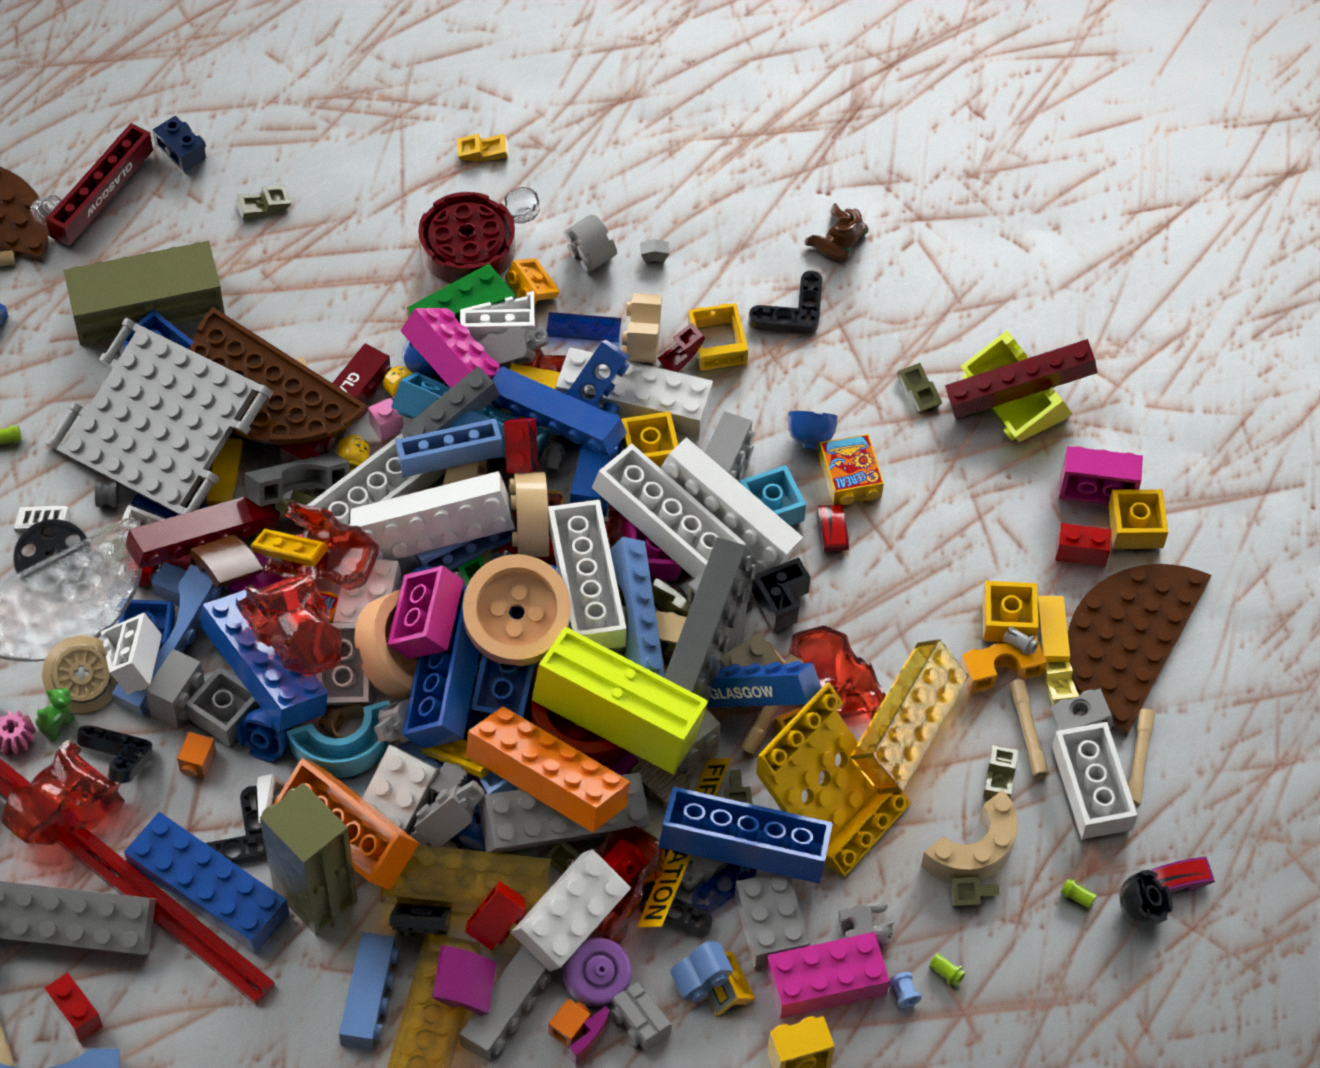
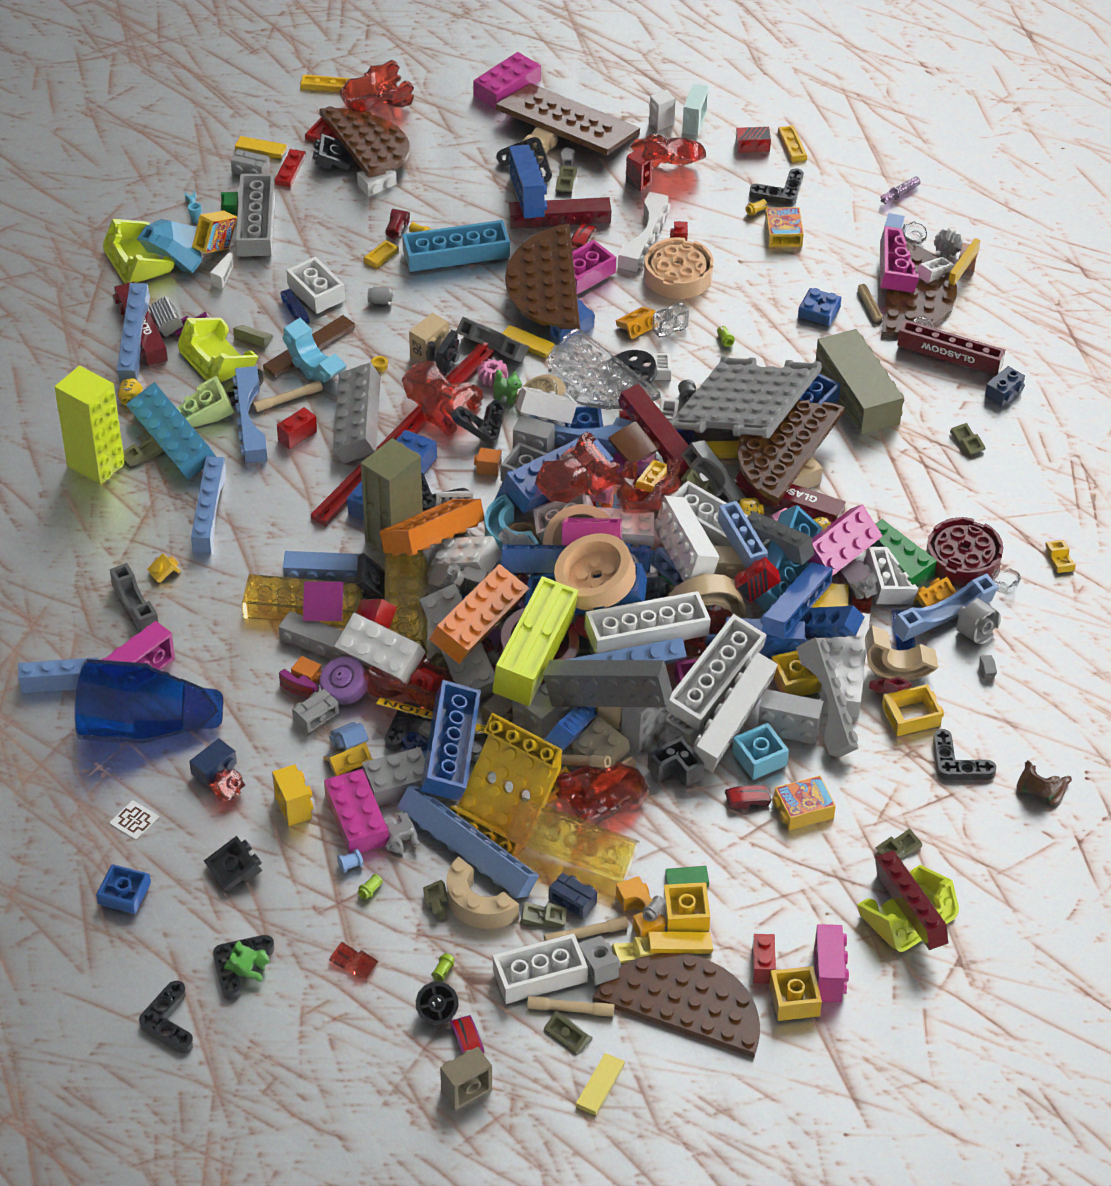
camera: 85 degrees right, 10 degrees down
blue cylinder [788,411,838,450] -> none
none -> clear red slope [329,941,379,979]
none -> medium blue brick [397,786,539,898]
none -> dark tan brick [440,1047,492,1110]
none -> olive slope [543,1011,593,1053]
none -> dark blue brick [548,872,597,919]
none -> light yellow tile [576,1053,625,1116]
none -> green tile [665,865,709,887]
none -> light grey arch [796,637,859,758]
none -> medium blue arch [892,574,998,642]

